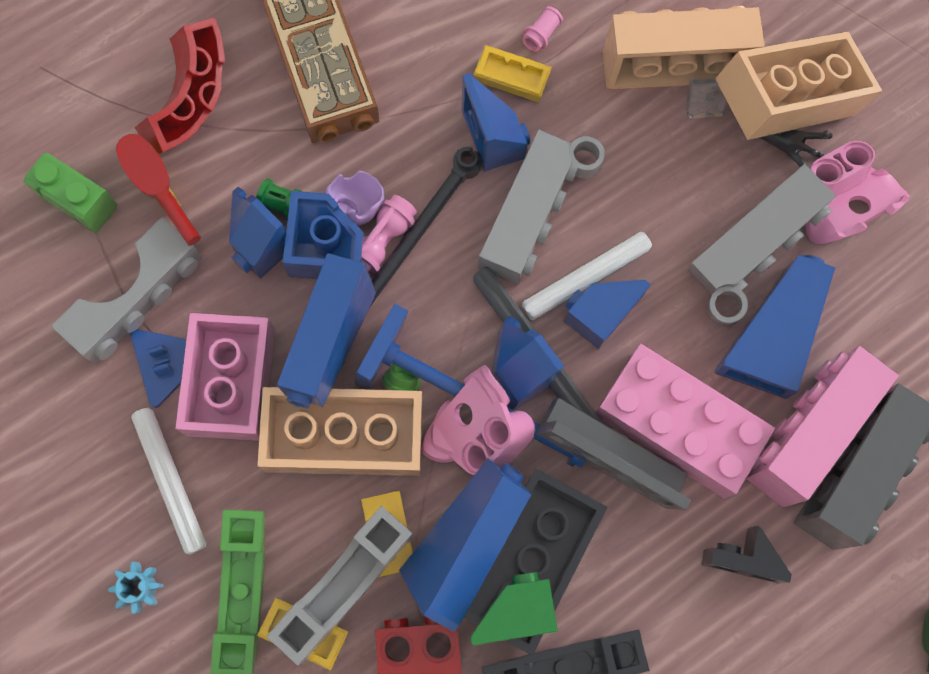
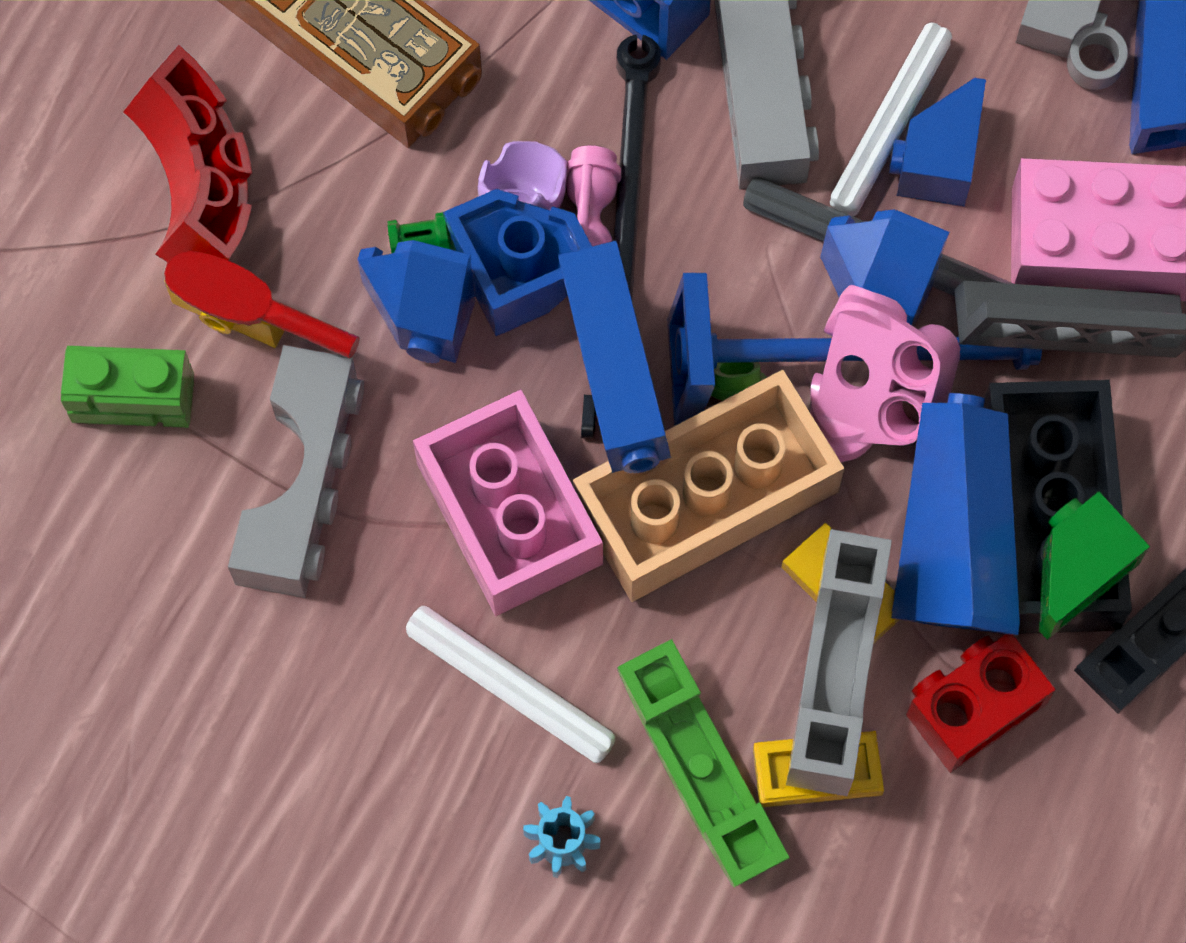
camera: 25 degrees left, 5 degrees down
blue piece [131,329,187,408] -> none

